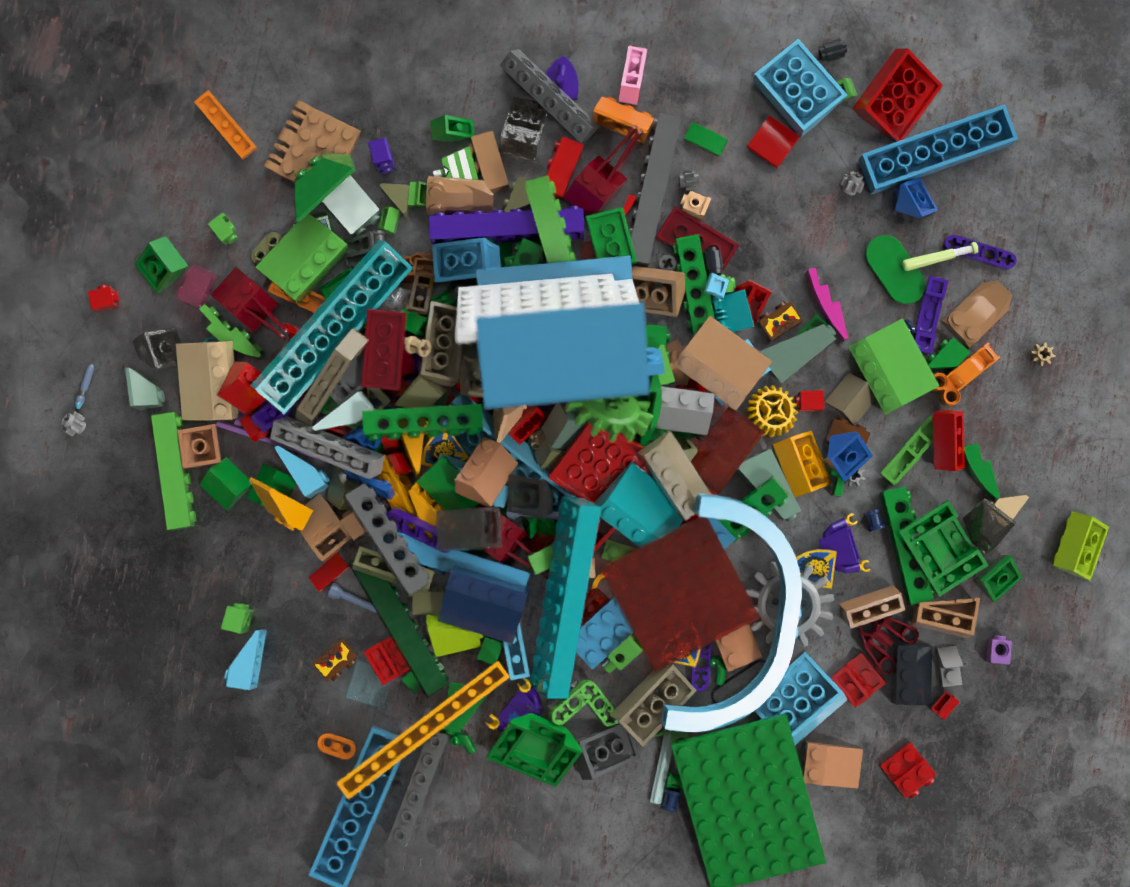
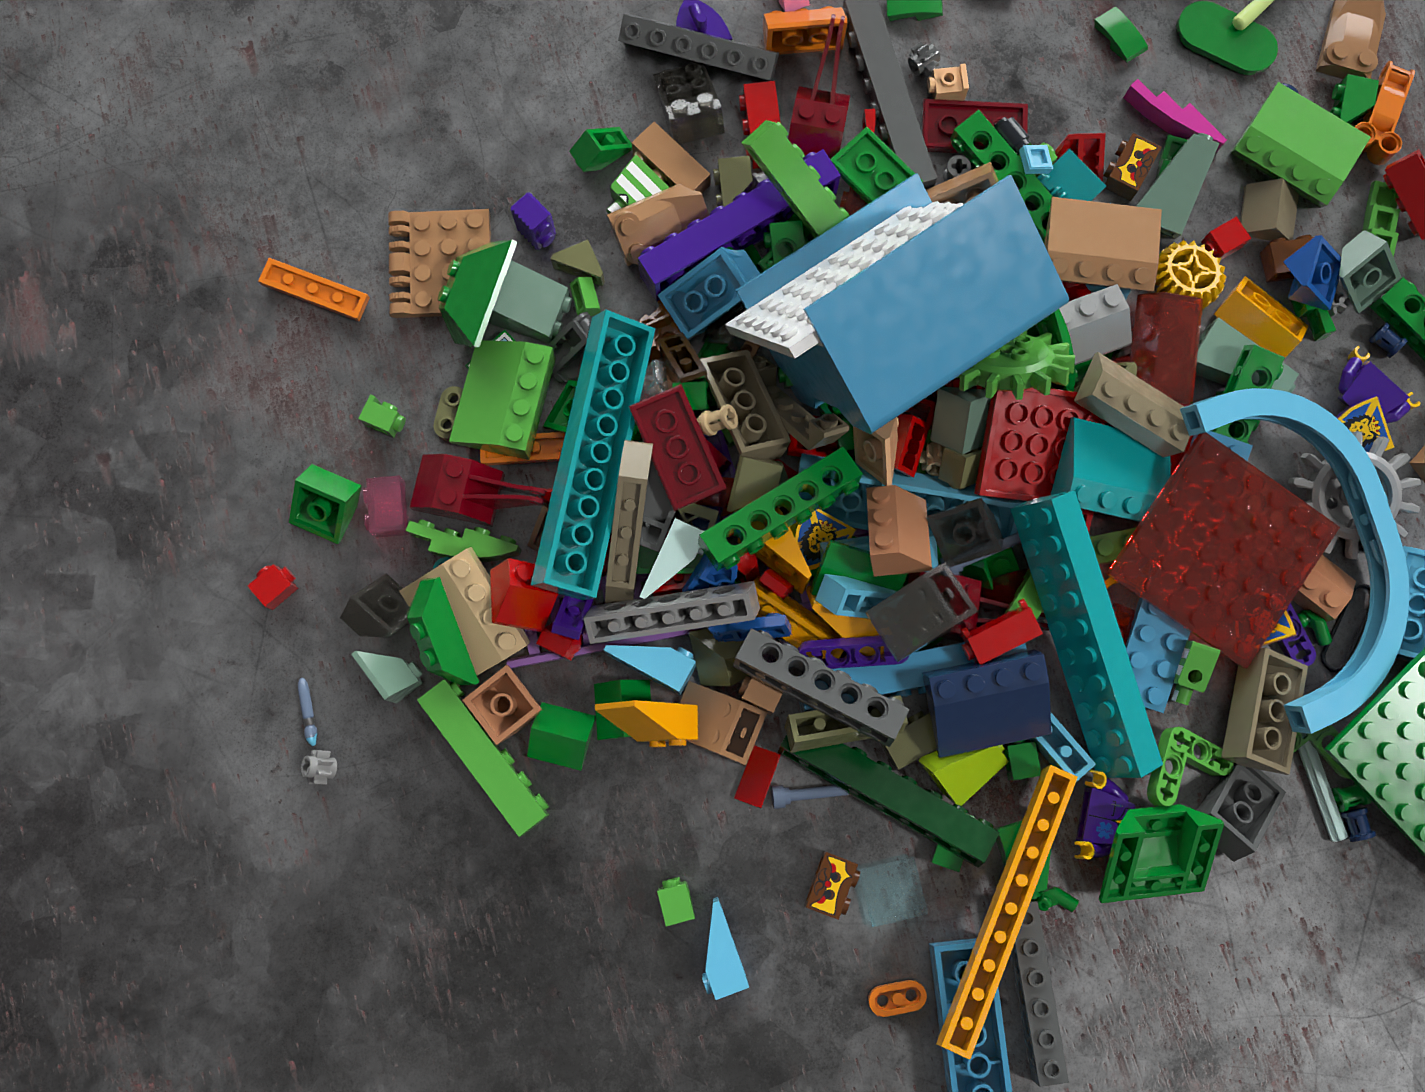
camera: 30 degrees left, 5 degrees down
red slope [364,636,410,685] -> none
bright green piece [408,181,427,208] -> none
dark purple slope [914,276,949,354] -> none
none -> green wedge [407,577,479,685]
none -> medium azure slope [815,574,908,621]
none -> red brick [960,599,1043,665]
none -> green slope [1094,7,1148,63]
none -> sand green slope [1339,230,1402,314]

